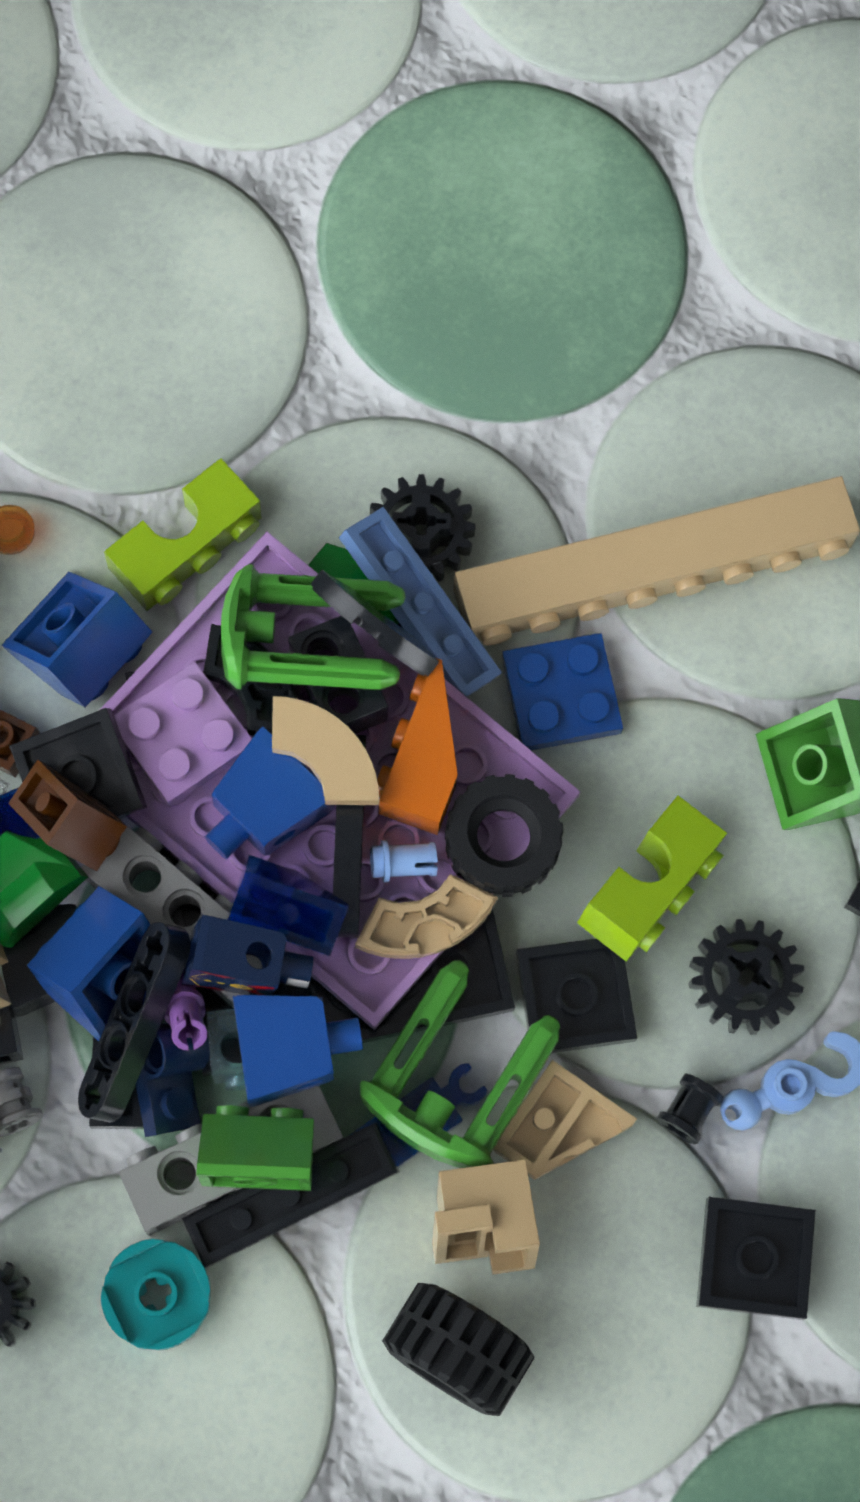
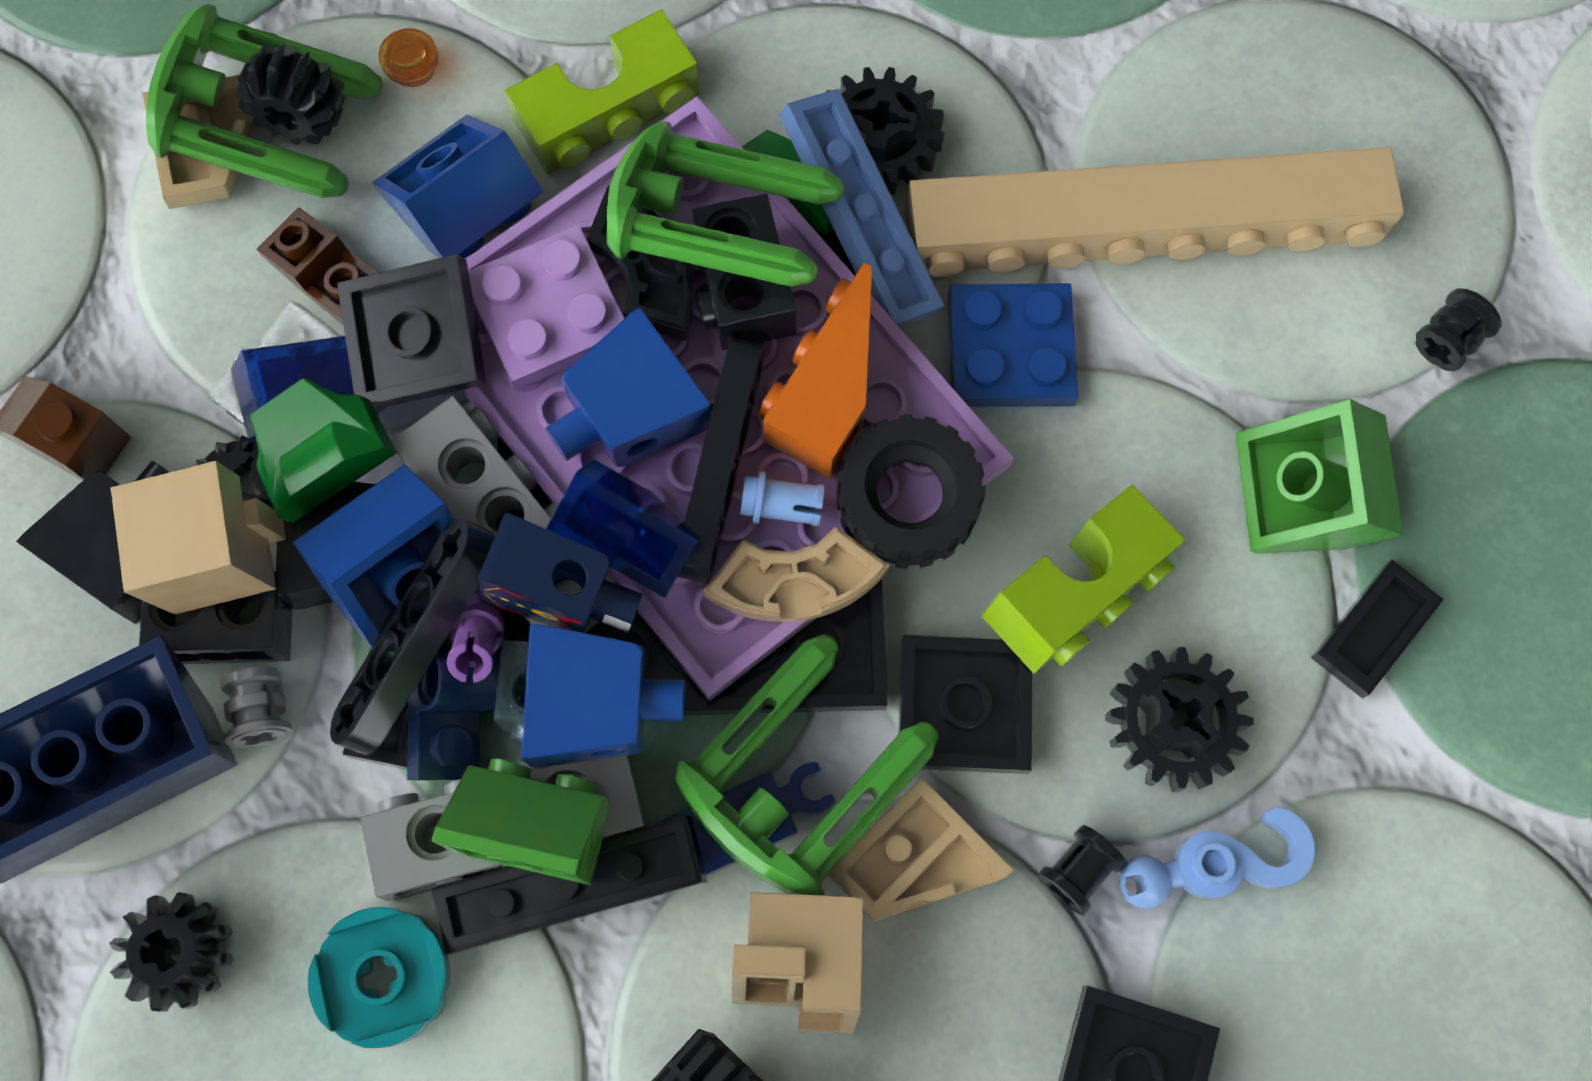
camera: 15 degrees right, 0 degrees up
reddish brown slope [8,760,127,871] -> none
tan tile [272,696,379,805] -> none
black tile [311,570,439,676] -> none

